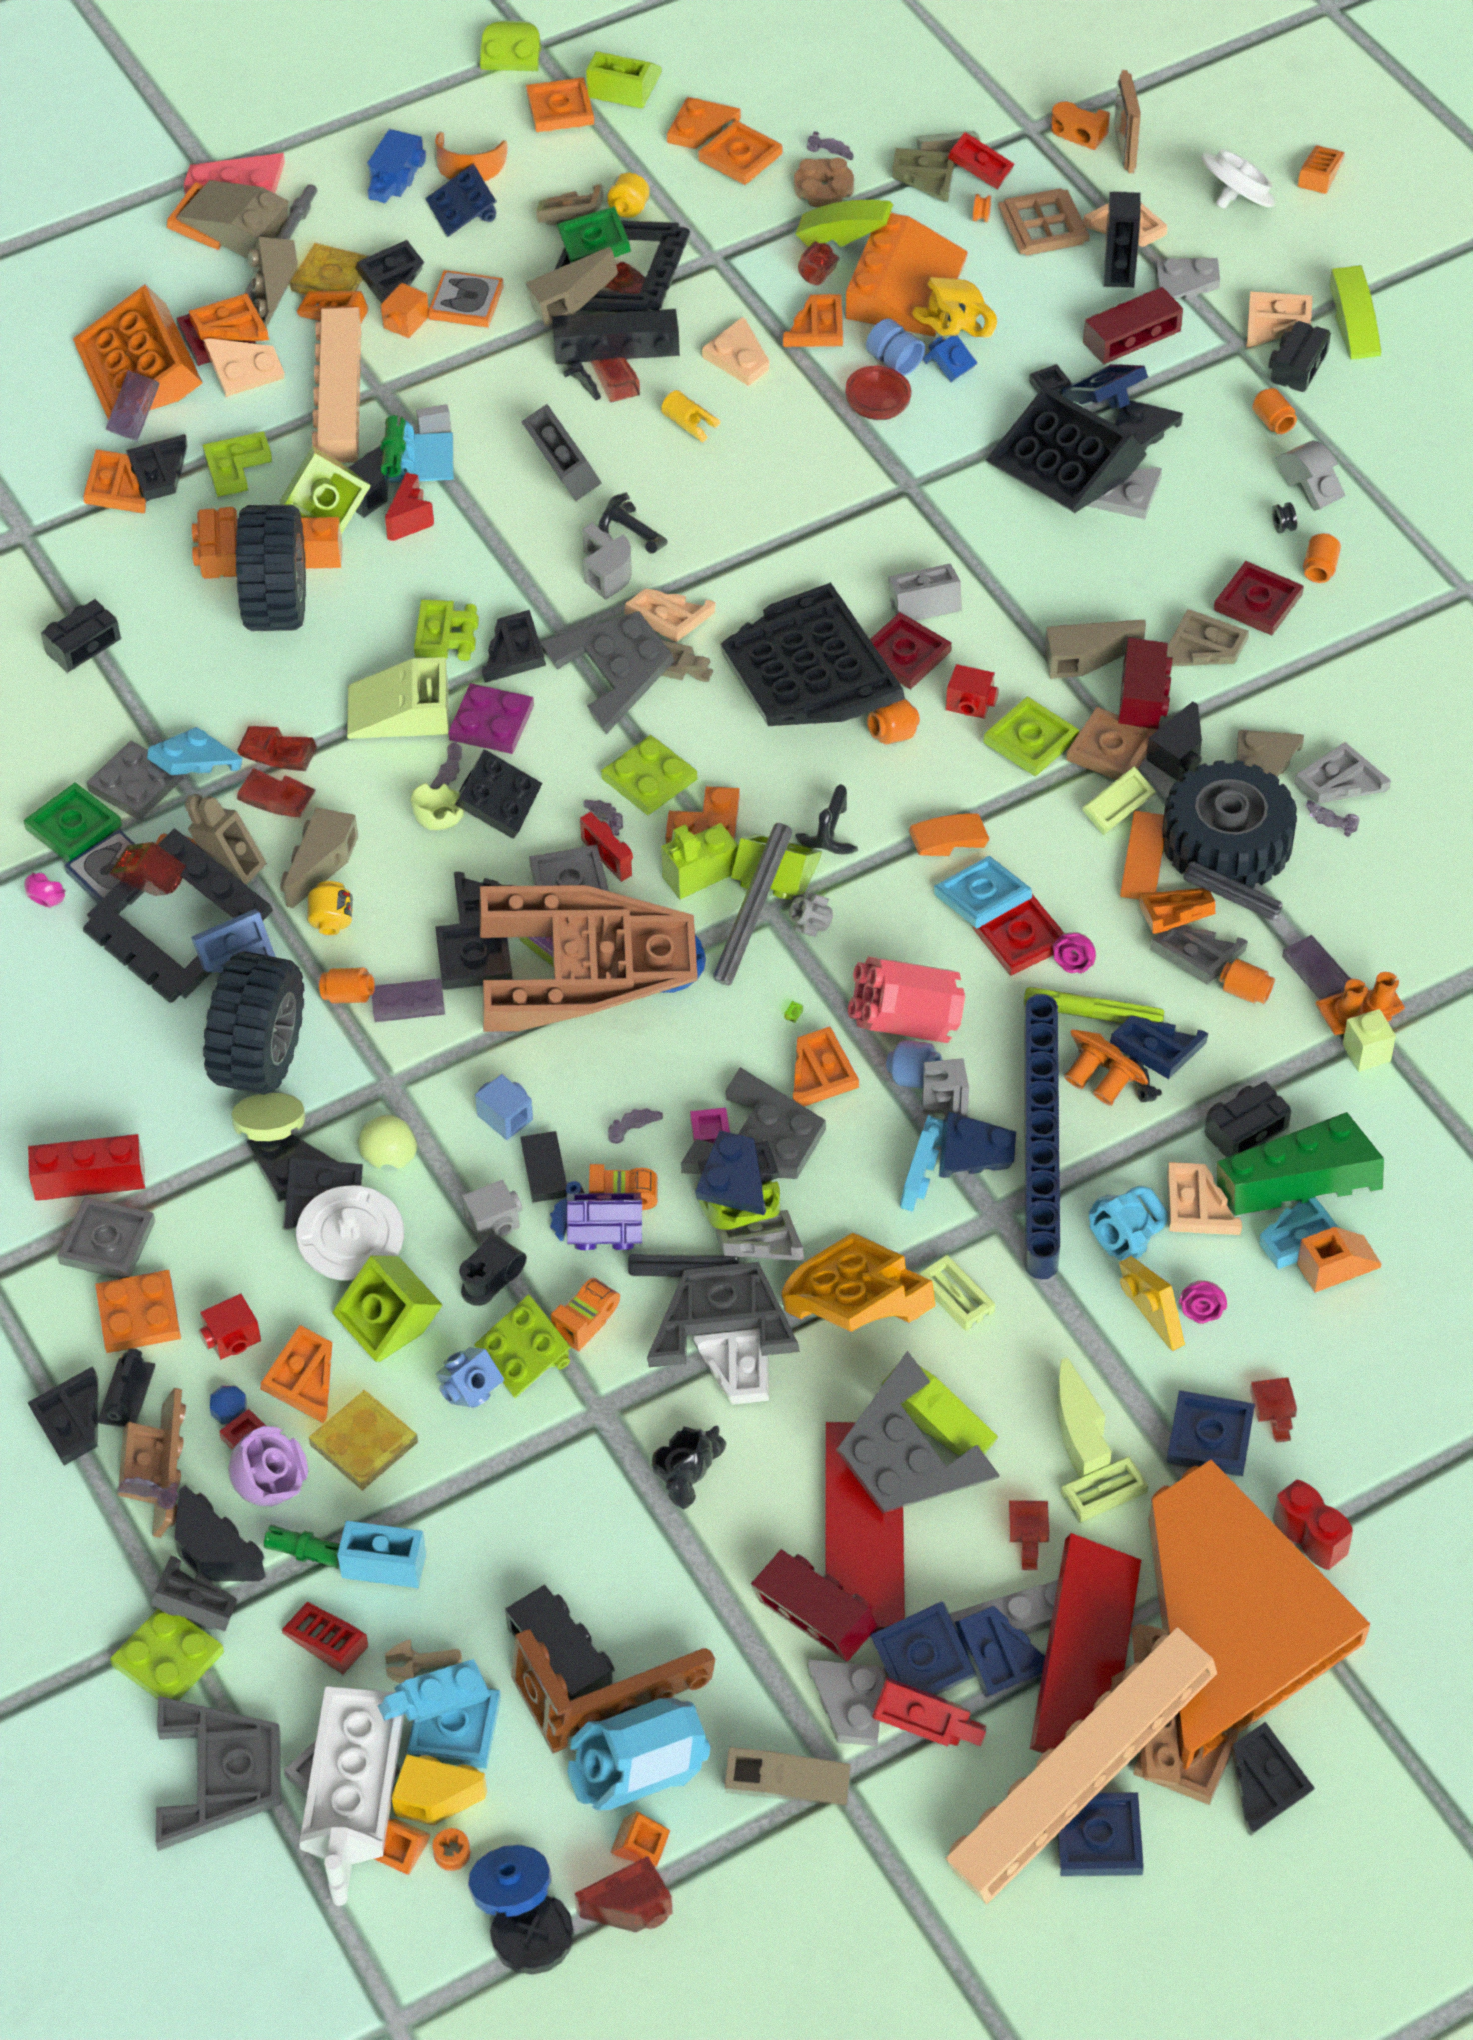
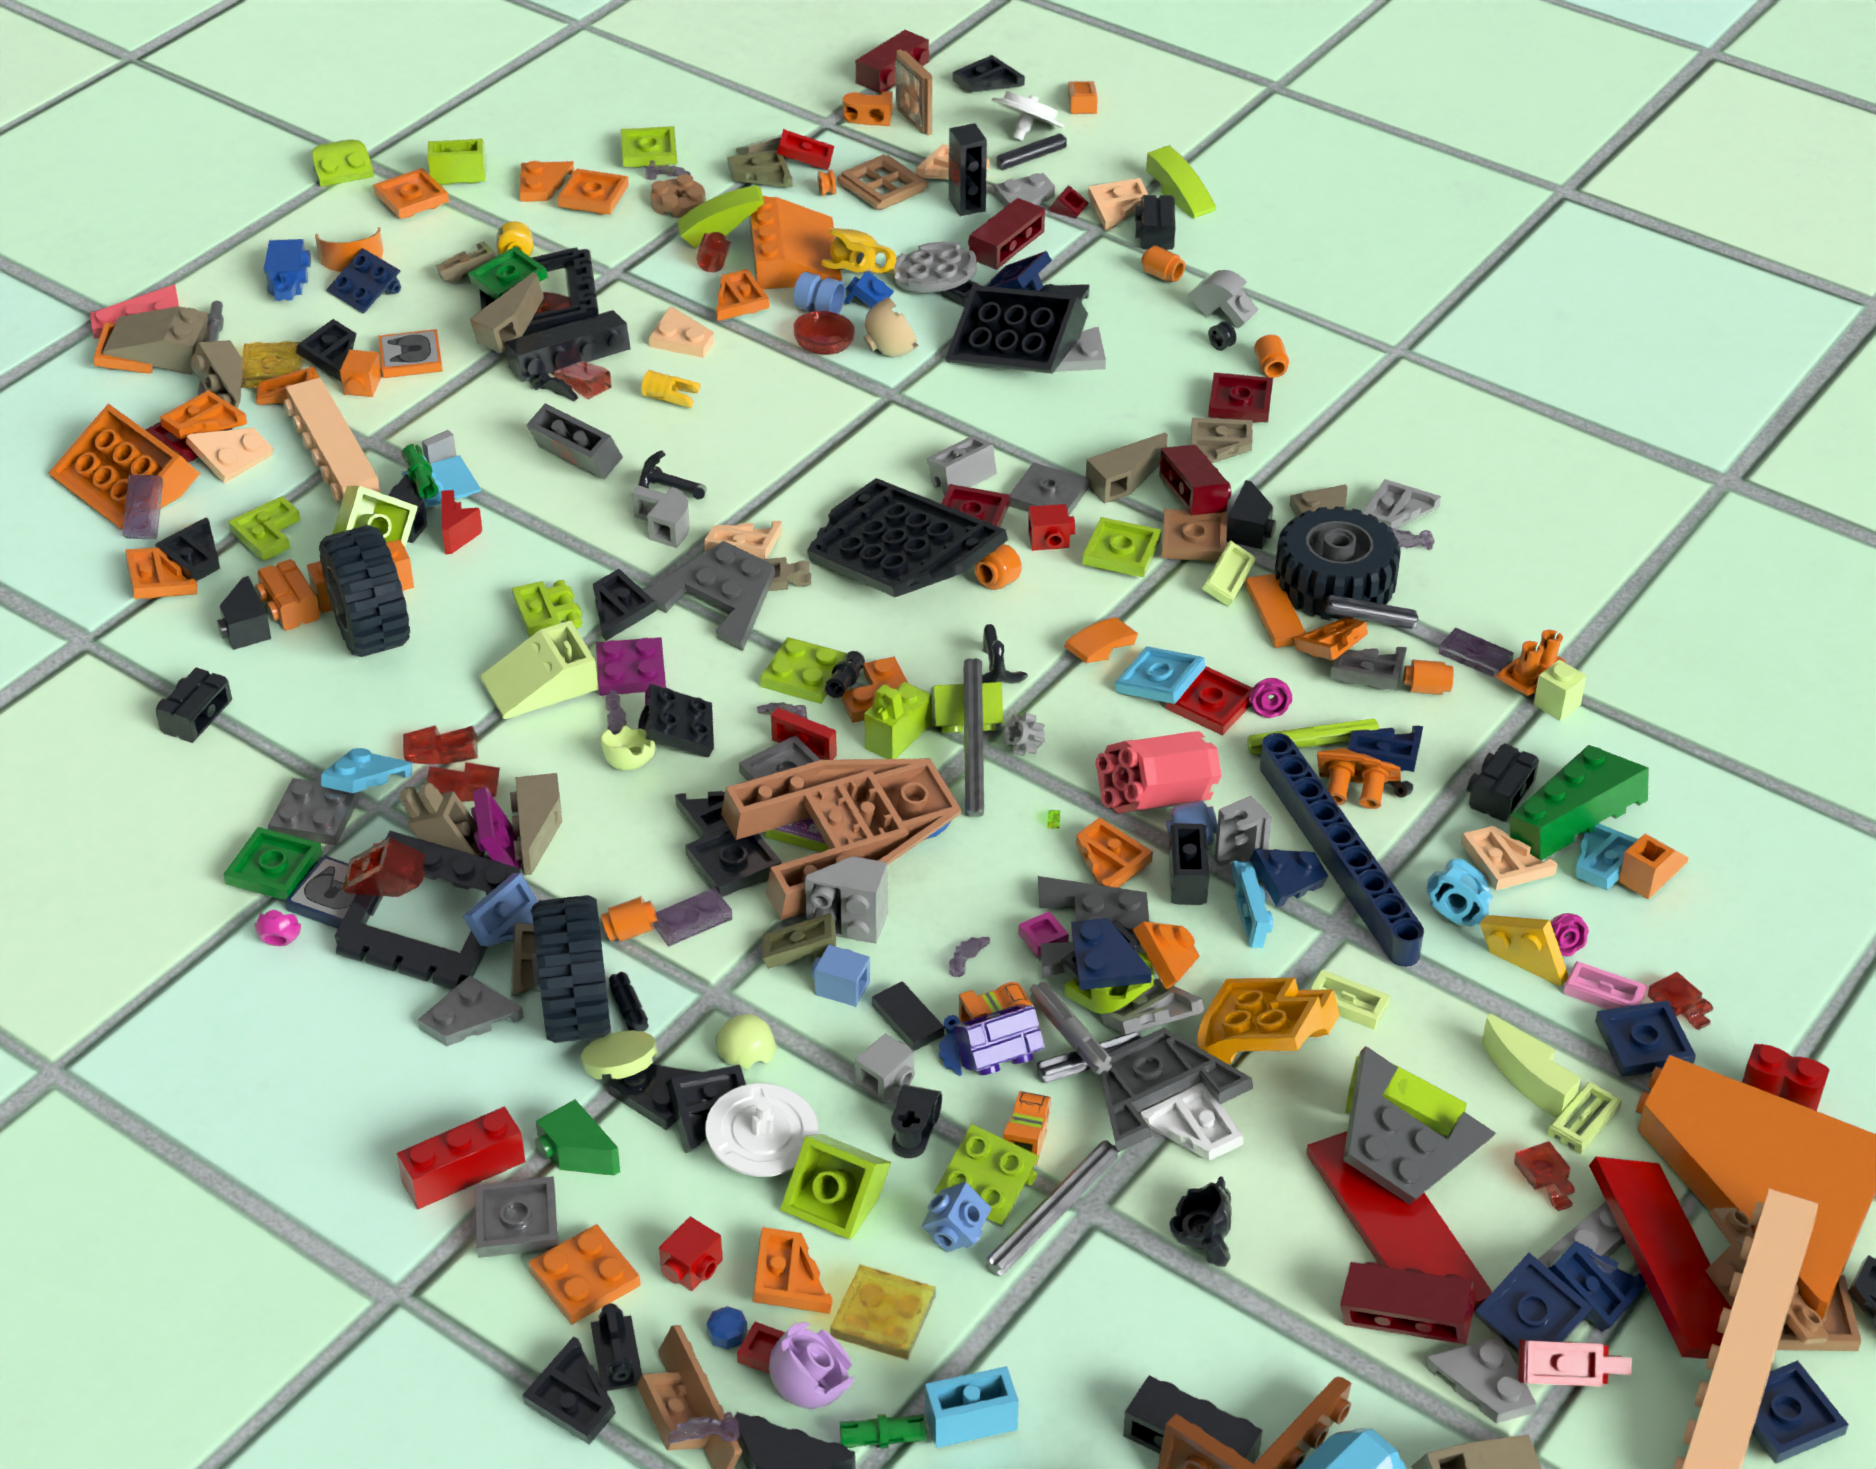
camera: 25 degrees left, 10 degrees down
yellow head [307,881,353,935] -> none
none -> black slope [217,576,272,650]
none -> flat silver wing [418,976,523,1046]
none -> magenta plate [471,786,522,871]
none -> green slope [535,1099,620,1176]
none -> black axle [608,972,649,1031]
none -> lime plate [621,126,677,168]
none -> olive hinge [763,913,836,969]
none -> light grey slope [805,856,888,944]
none -> black pin [825,651,865,698]
none -> dark red brick [855,30,930,93]
none -> tan cylinder [863,297,918,357]
none -> light grey tile [892,242,977,293]
none -> black wing [953,55,1025,92]
none -> flat silver axle [986,1140,1118,1276]
none -> black axle [996,133,1067,170]
none -> flat silver plate [1009,462,1090,515]
none -> light grey axle [1030,982,1112,1074]
none -> dark red slope [1048,185,1089,219]
none -> orange wing [1133,921,1200,989]
none -> black brick [1168,823,1209,905]
none -> bright pink tile [1563,961,1647,1009]

